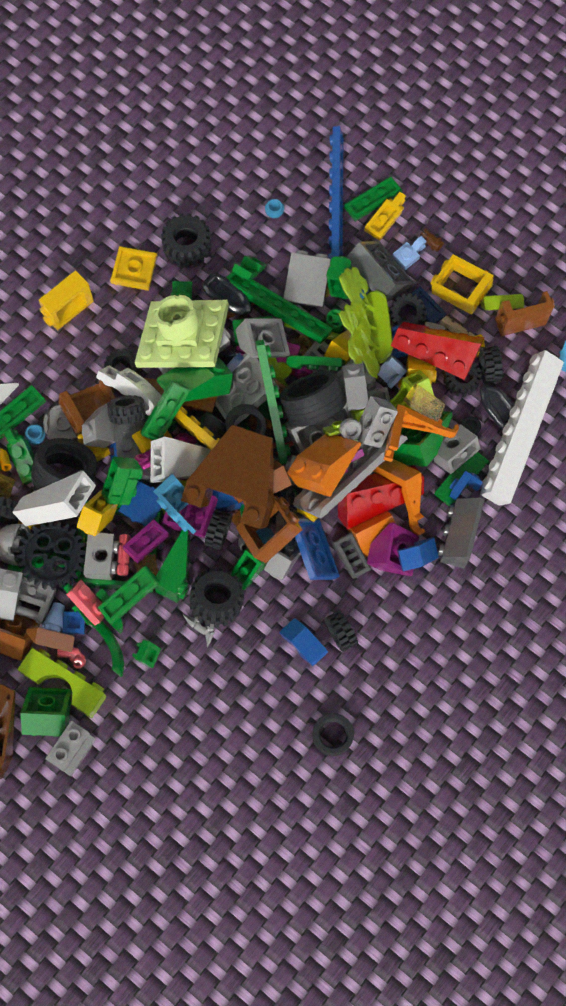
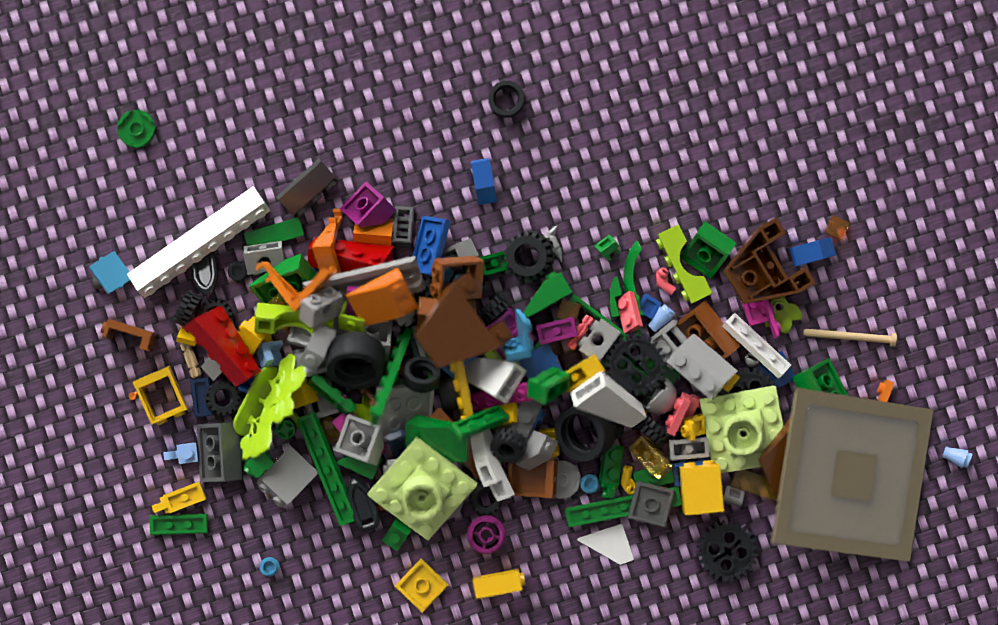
camera: 145 degrees left, 15 degrees up
dark orange slope [26,627,75,652] -> none
light grey panel [46,721,96,777] -> none
green tile [98,566,160,624] -> none
black tyre [161,213,211,268] -> none
green slope [232,255,267,280] -> none
black tyre [324,610,358,652] -> none
blue plate [328,126,344,259] -> none
light grey tile [339,418,362,440] -> none
blue slope [397,537,439,572] -> none
clear yellow slope [403,384,445,422] -> none
reddish brown pin [419,228,444,252] -> none
blue bracket [449,471,483,501] -> none
lime slope [481,294,524,310] -> none
none -> magenta cone [467,516,506,554]

